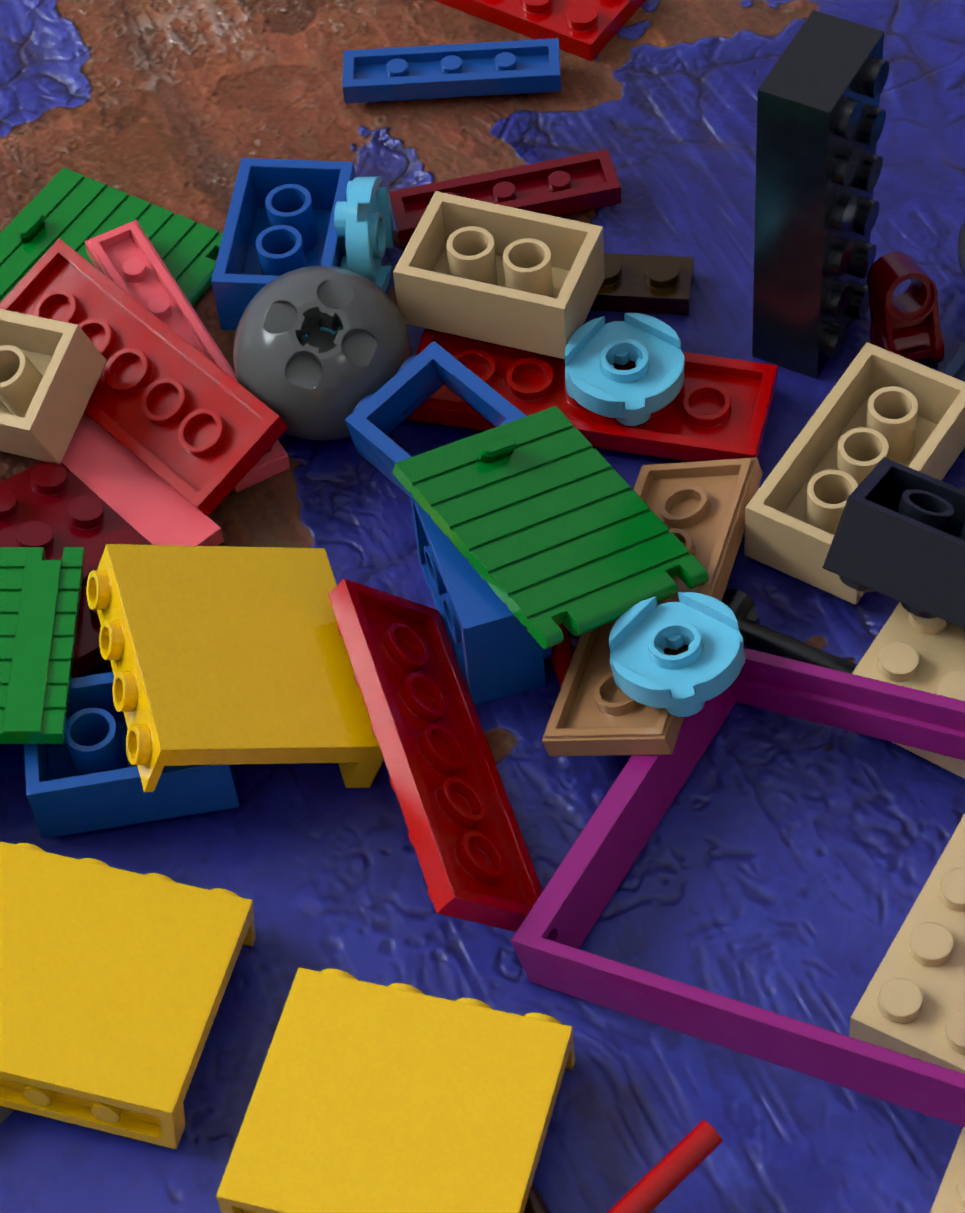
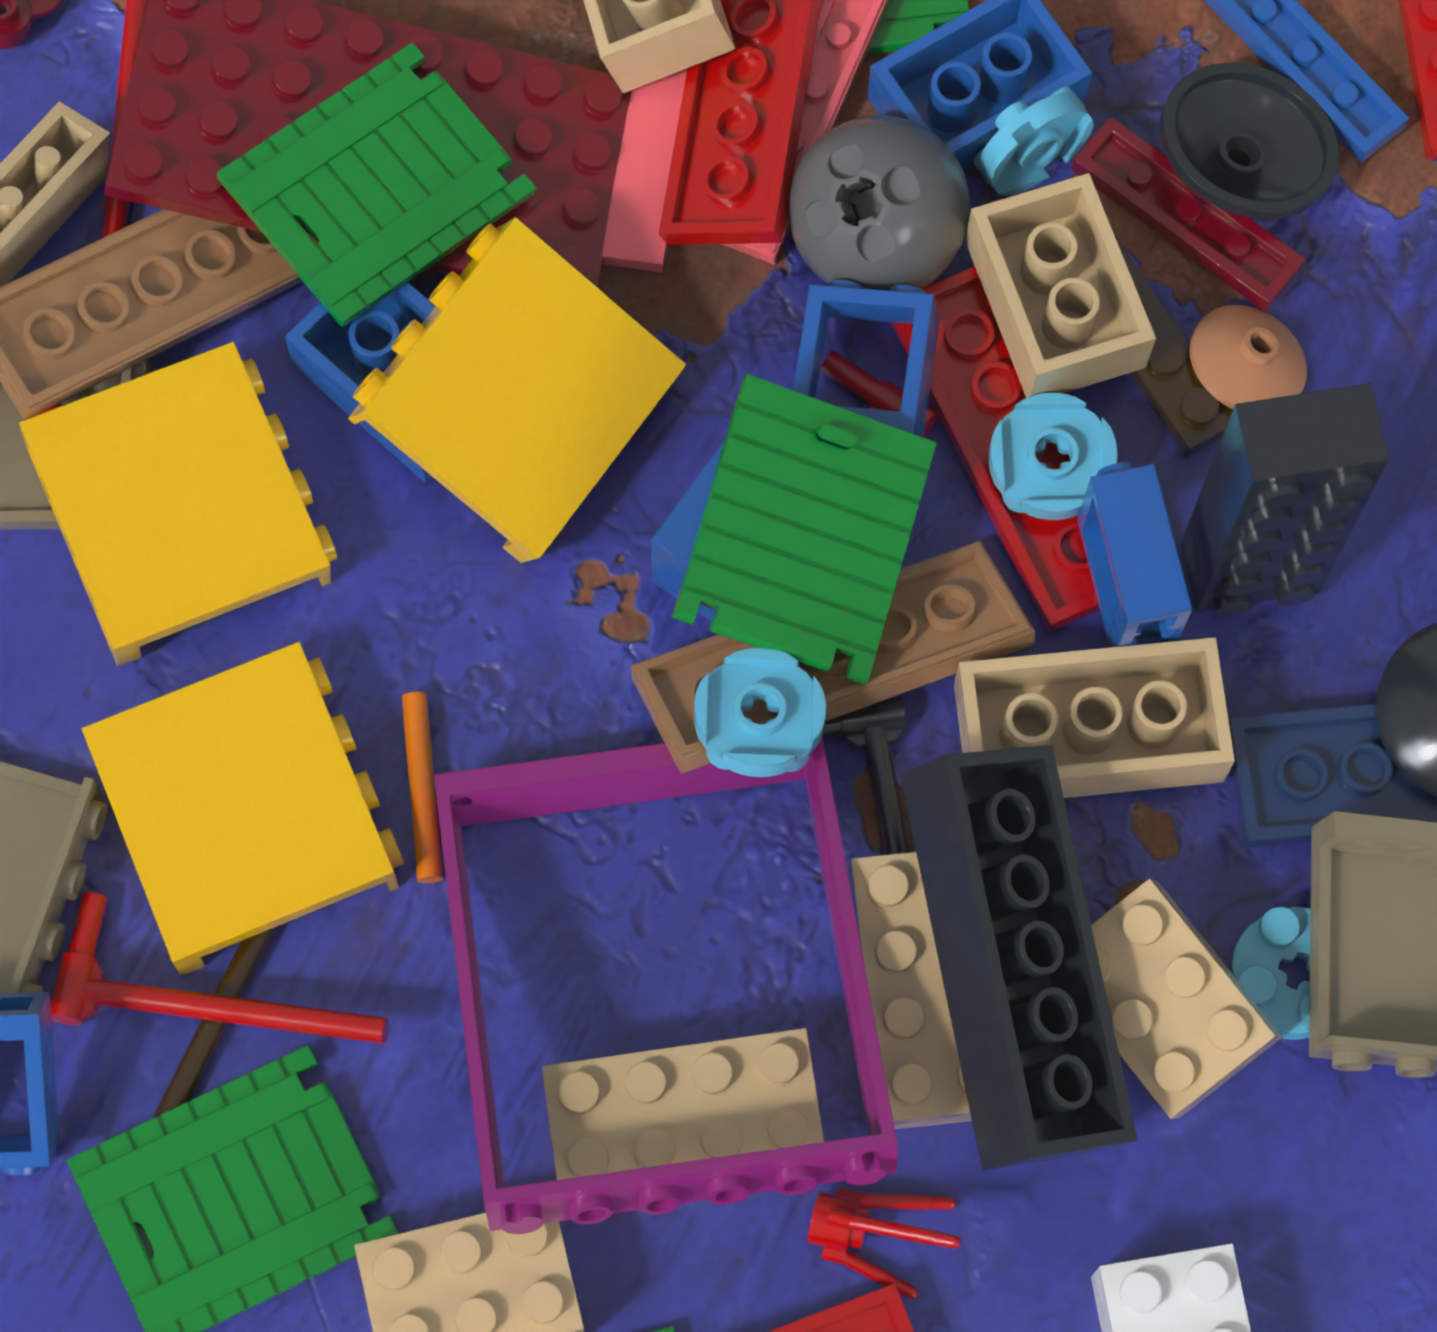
camera: 45 degrees right, 20 degrees up
red plate [328,578,543,932] -> none
dark red piece [867,252,944,365] -> none
none -> orange bar [402,691,443,884]
none -> blue window [1077,462,1192,648]
none -> black dish [1160,63,1339,219]
none -> nougat dish [1189,305,1307,409]

